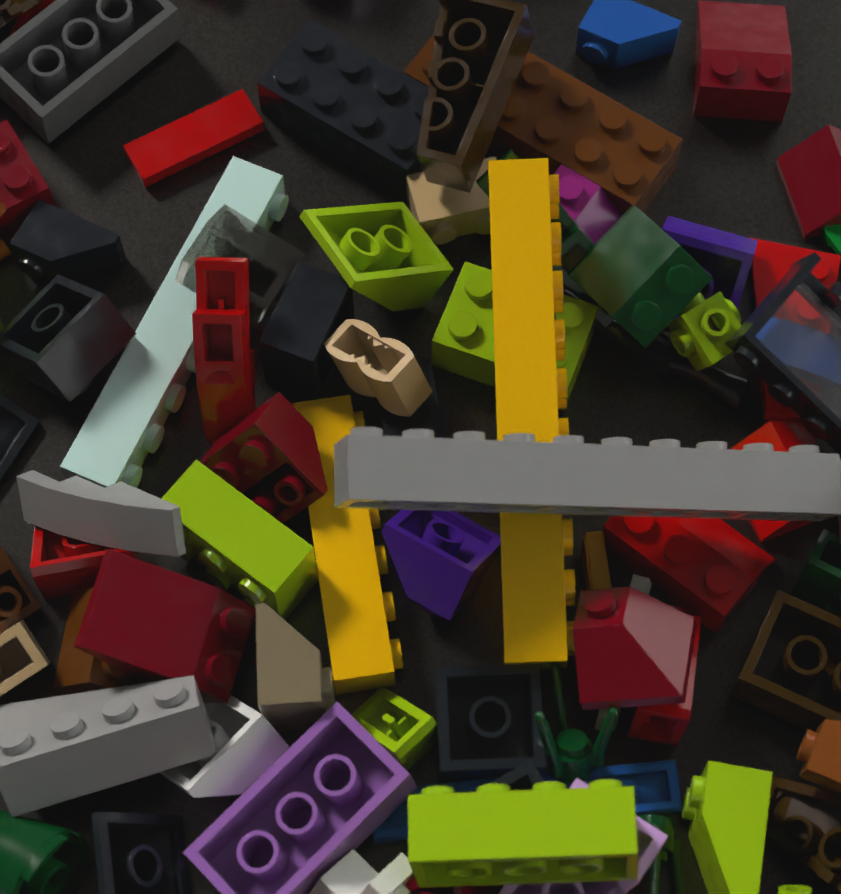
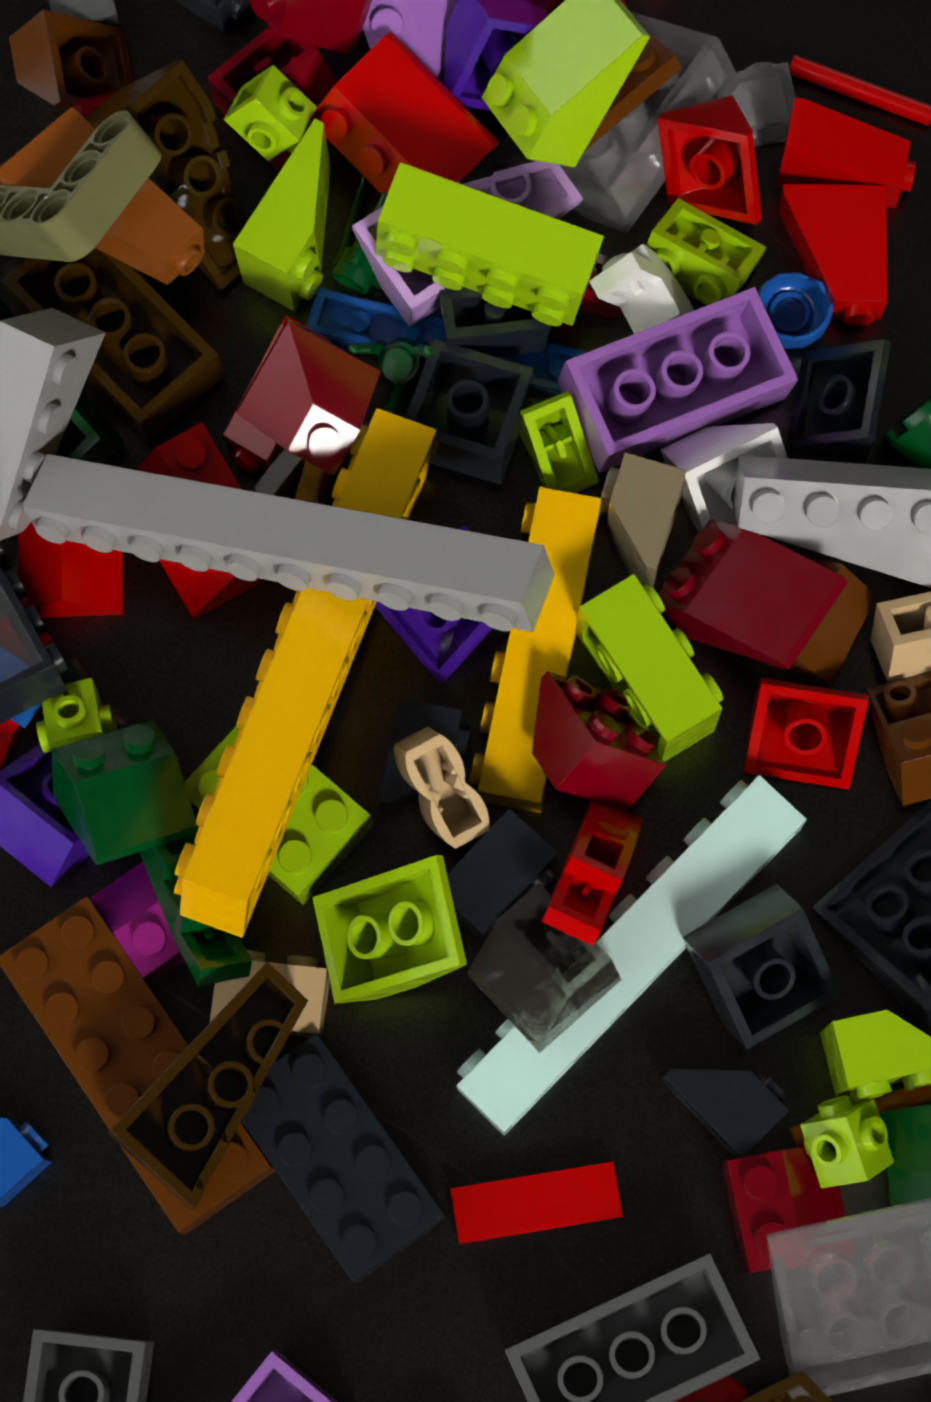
camera: 155 degrees left, 10 degrees up
light grey slope [16,470,186,557] -> none

